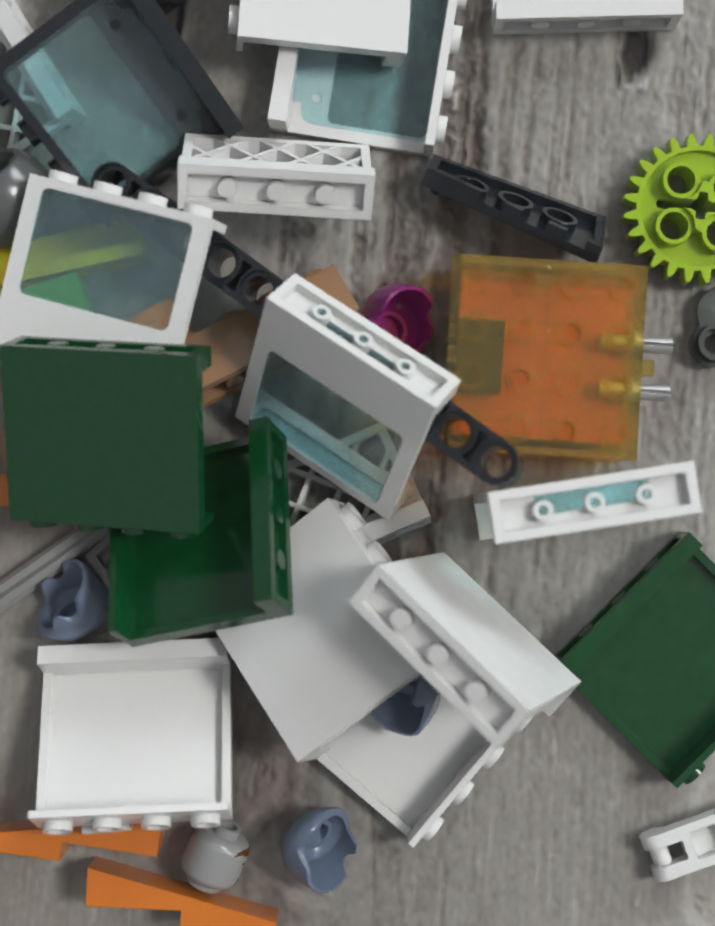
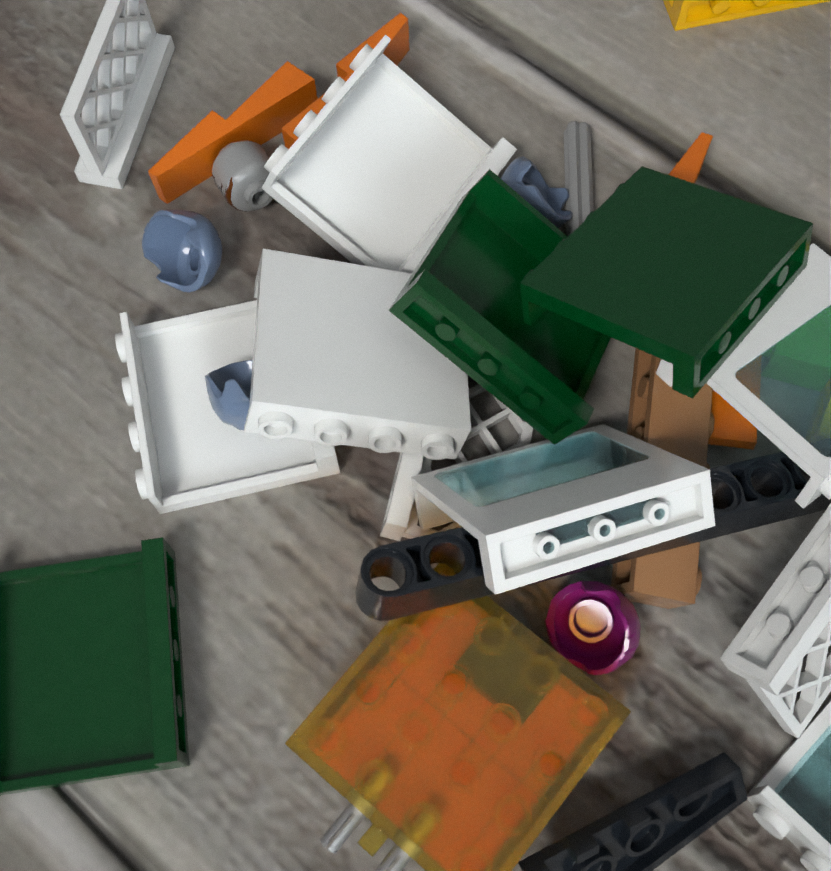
camera: 130 degrees right, 20 degrees down
white panel [348,552,581,749] -> none
white panel [472,461,702,544] -> none

